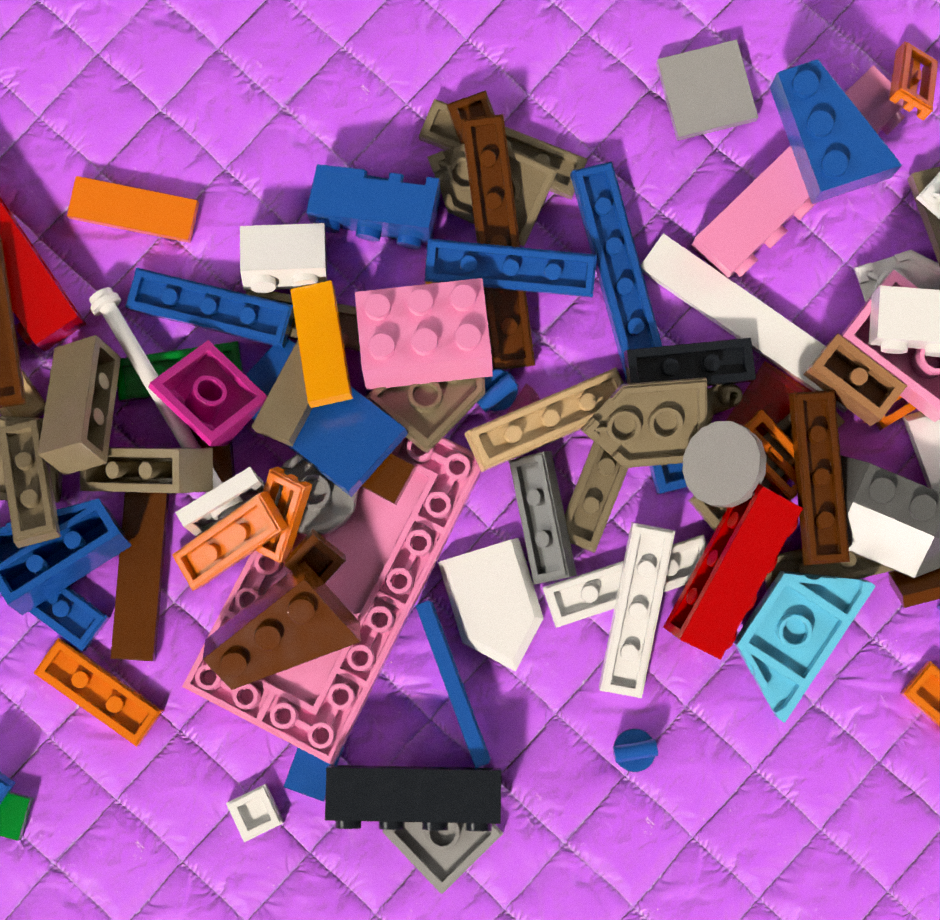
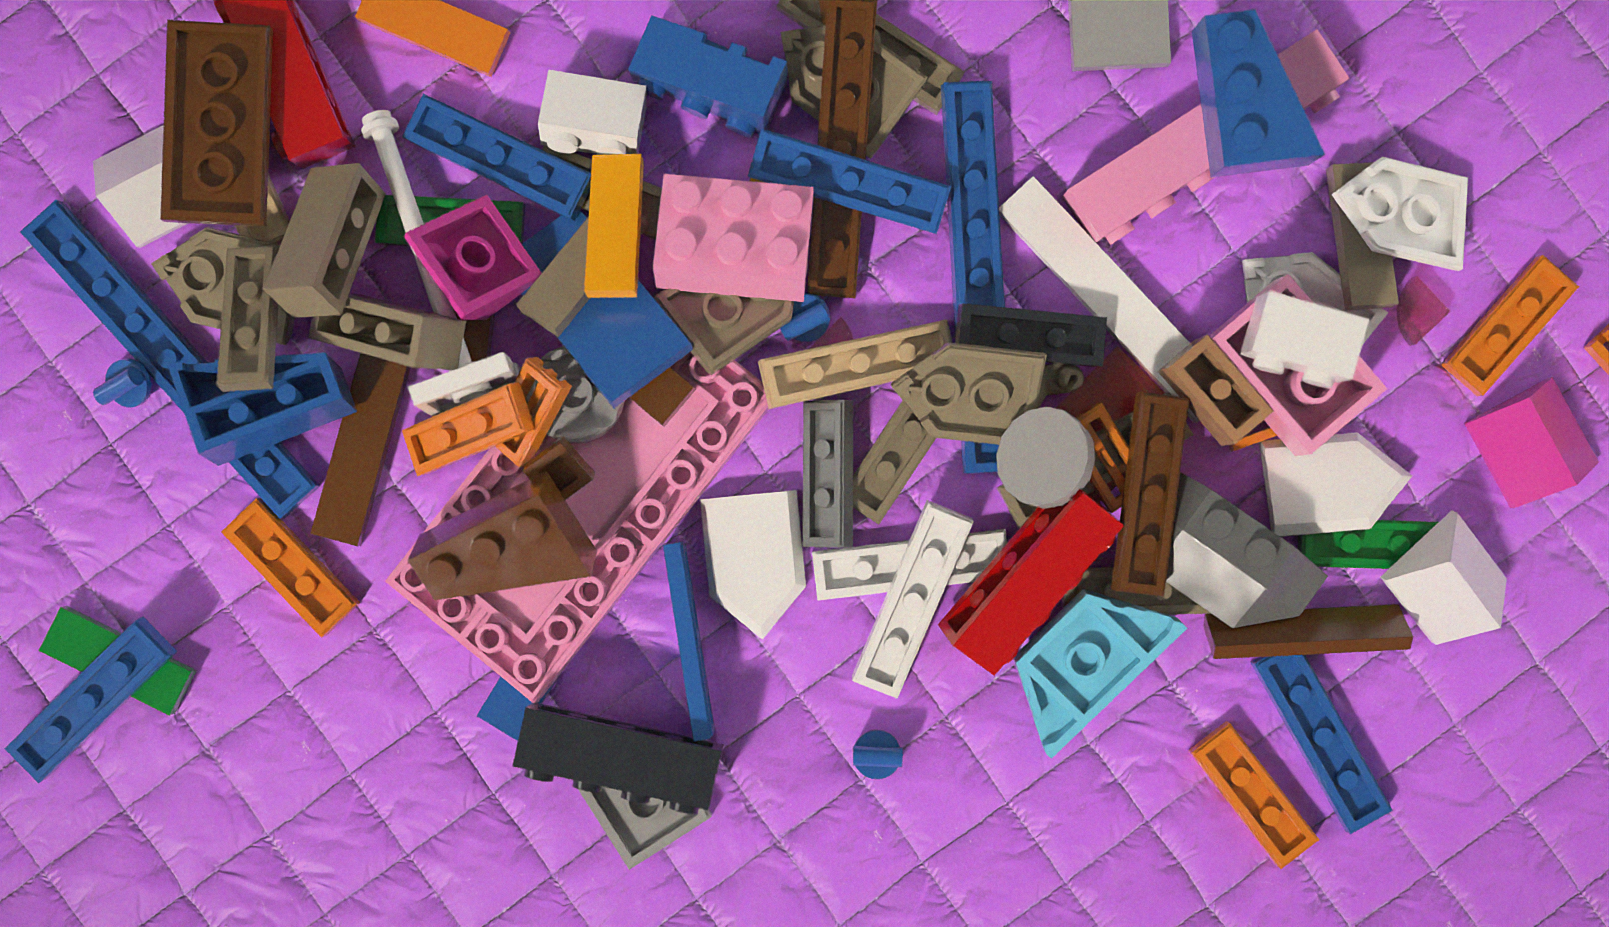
camera: 10 degrees right, 5 degrees up
white tile [226,784,284,842] -> none
orange tile [889,41,938,121] -> none

